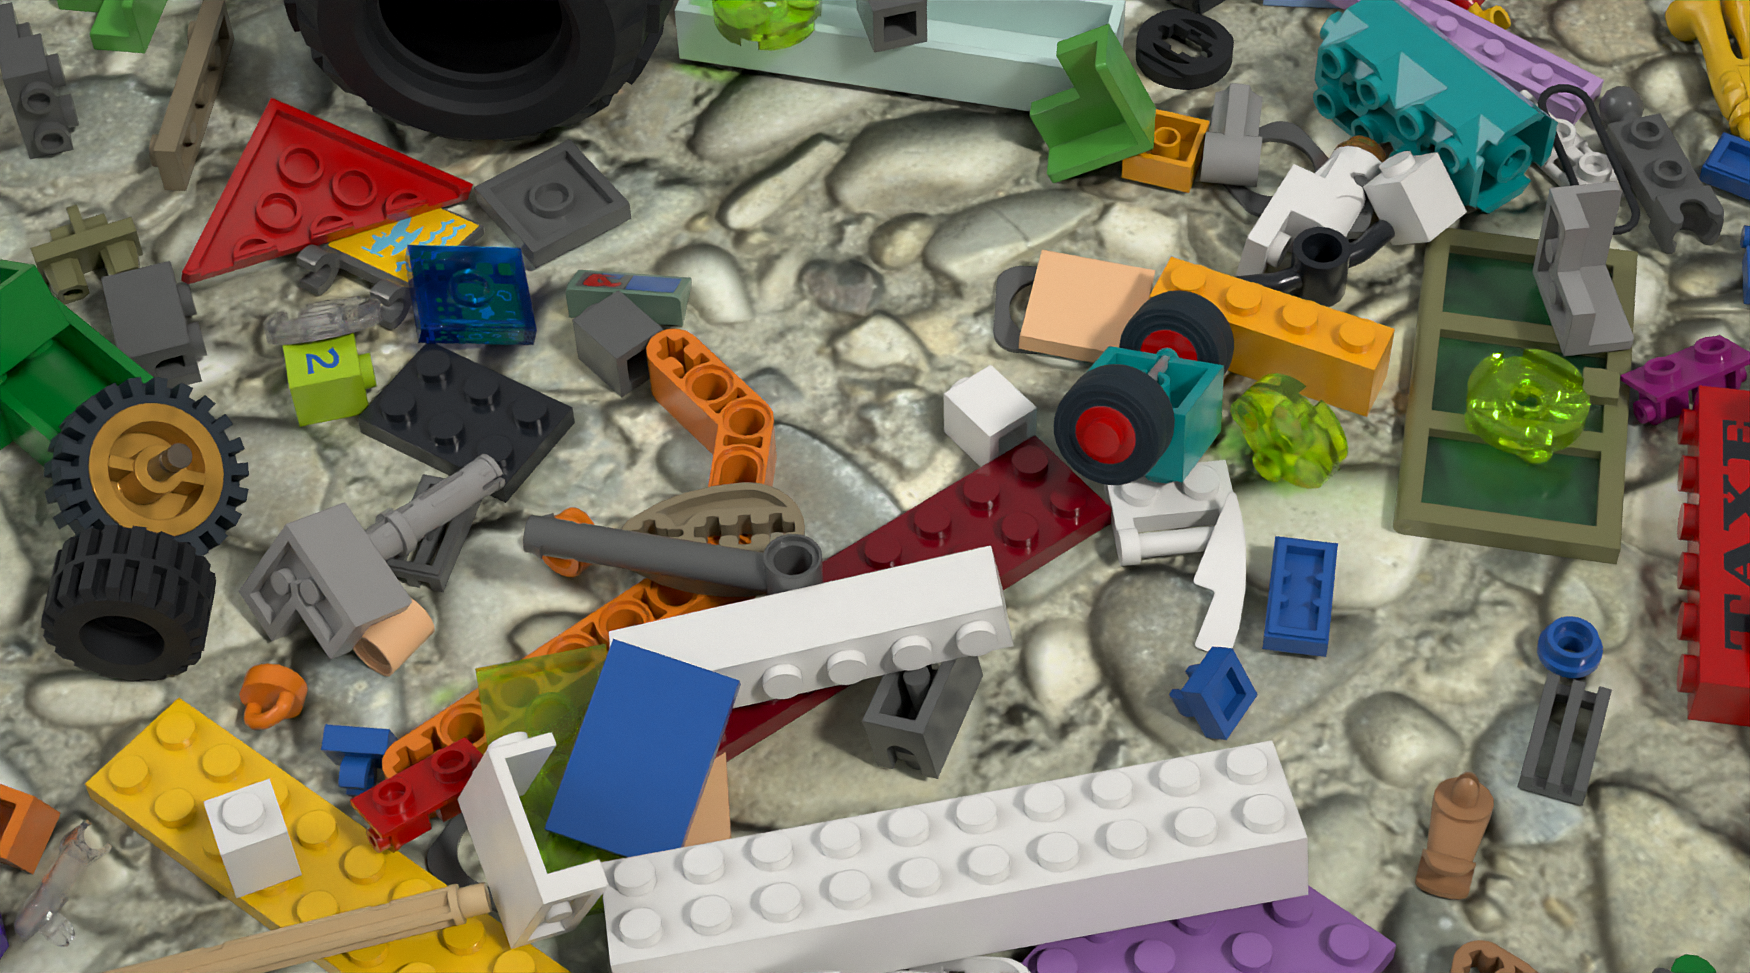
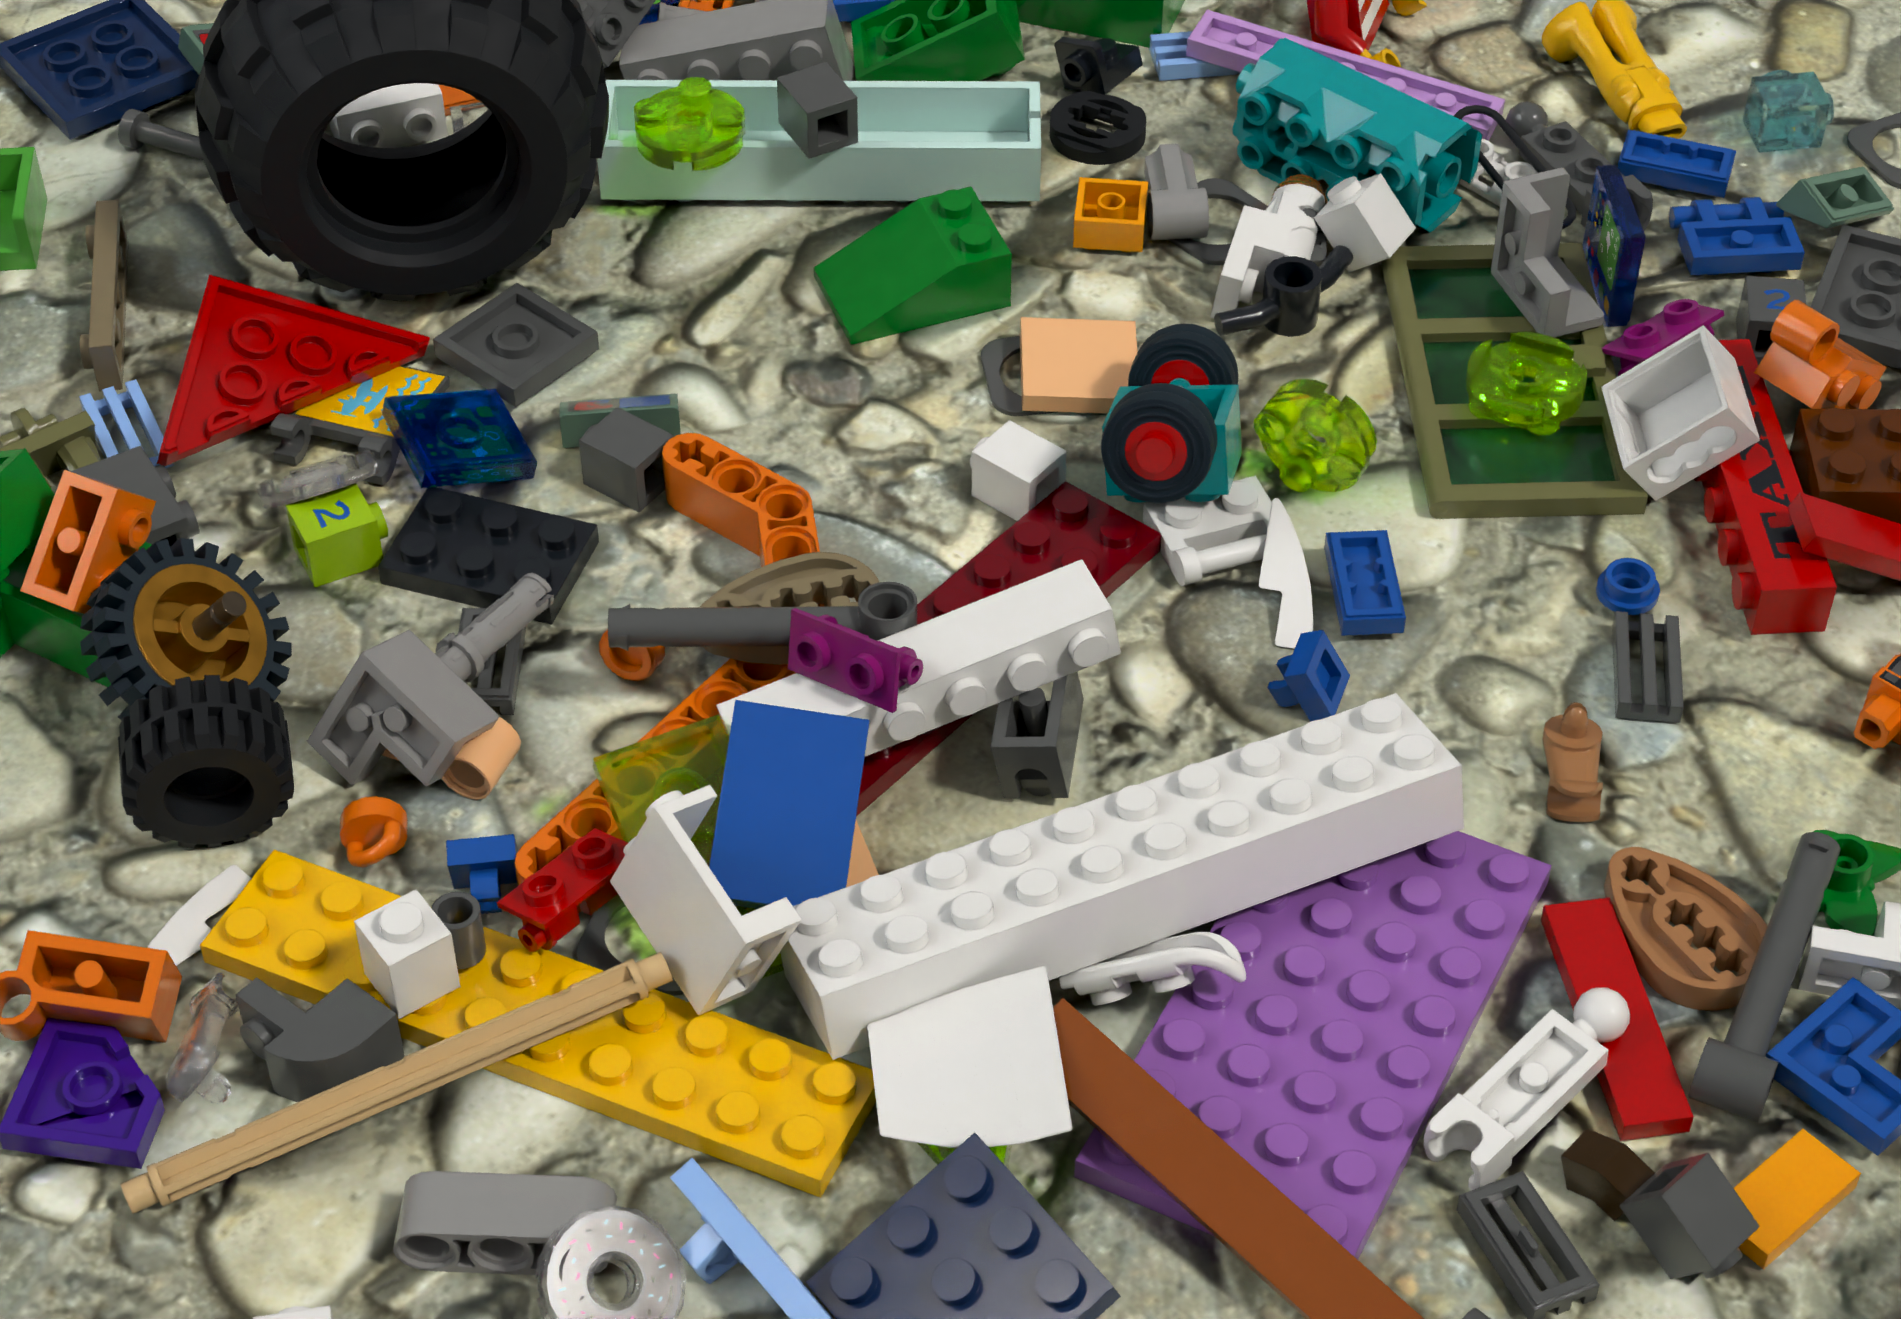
camera: 15 degrees left, 5 degrees down
bright green panel [1030,24,1156,183] -> none
light orange brick [1149,257,1395,417] -> none
none -> orange brick [20,470,156,614]
none -> light blue tile [79,379,174,468]
none -> white sticker [147,865,251,966]
none -> dark grey brick [236,977,405,1102]
none -> dark grey hinge [431,891,486,969]
none -> magenta hinge [788,608,923,713]
none -> green slope [813,186,1012,345]
none -> clear blue tile [1582,165,1646,327]
none -> white piece [1601,325,1760,501]

